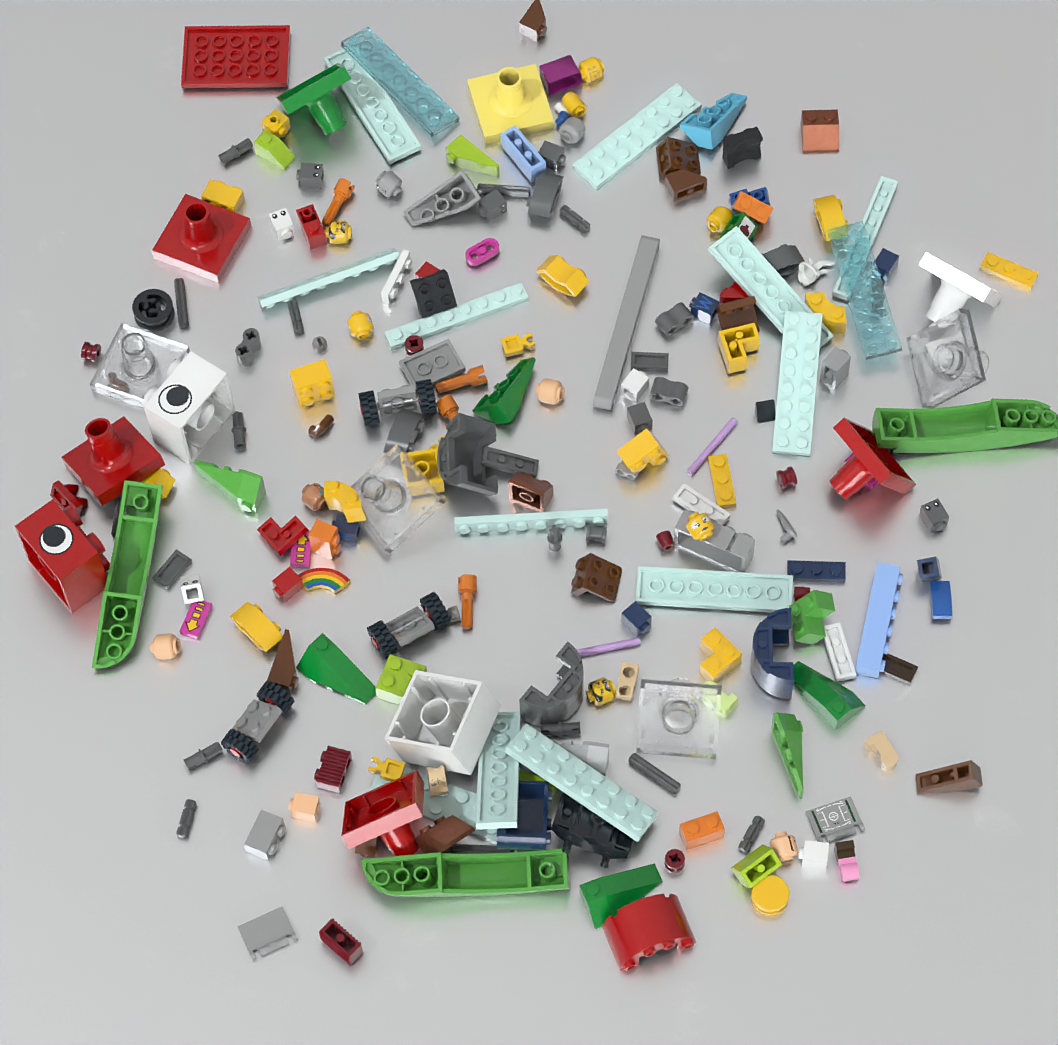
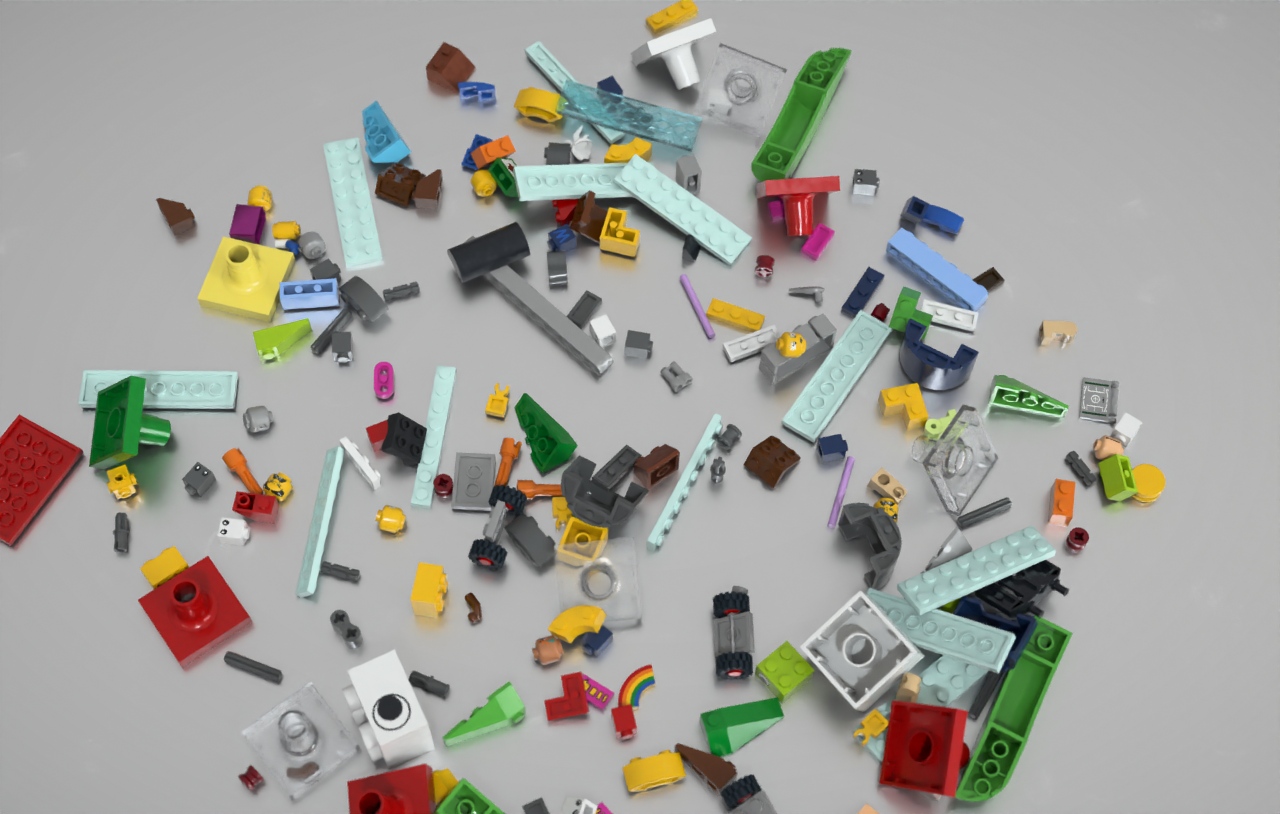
camera: 65 degrees left, 0 degrees up
black wheel [132,289,175,332] -> none
lime slope [254,130,295,171] -> none
orange brick [308,519,342,560] -> none
light grey hinge [312,336,327,353] -> none
dark red brick [314,745,352,793] -> none
clear light blue plate [341,27,460,137] -> none
light grey wedge [403,170,482,227] -> none
copper slope [414,815,475,854] -> none
orange piece [458,574,477,629] -> none
yellow brick [536,255,590,297] -> none
light nougat head [536,379,565,404] -> none
dark grey pin [540,721,581,737] -> none
green wedge [579,863,663,929] -> none
red cylinder [602,894,696,971] -> none
yellow brick [616,428,670,473] -> none
dark grey axle [649,377,689,406] -> none
dark red hose [656,530,674,551] -> none
black brick [722,127,763,169] -> none
green wedge [793,661,866,730] -> none
leg [834,840,859,882] -> none
reddish brown slope [916,760,983,794] -> none
none -> black brick [447,222,530,283]
none -> blue slope [458,82,496,102]
none -> dark pink tile [800,223,835,260]

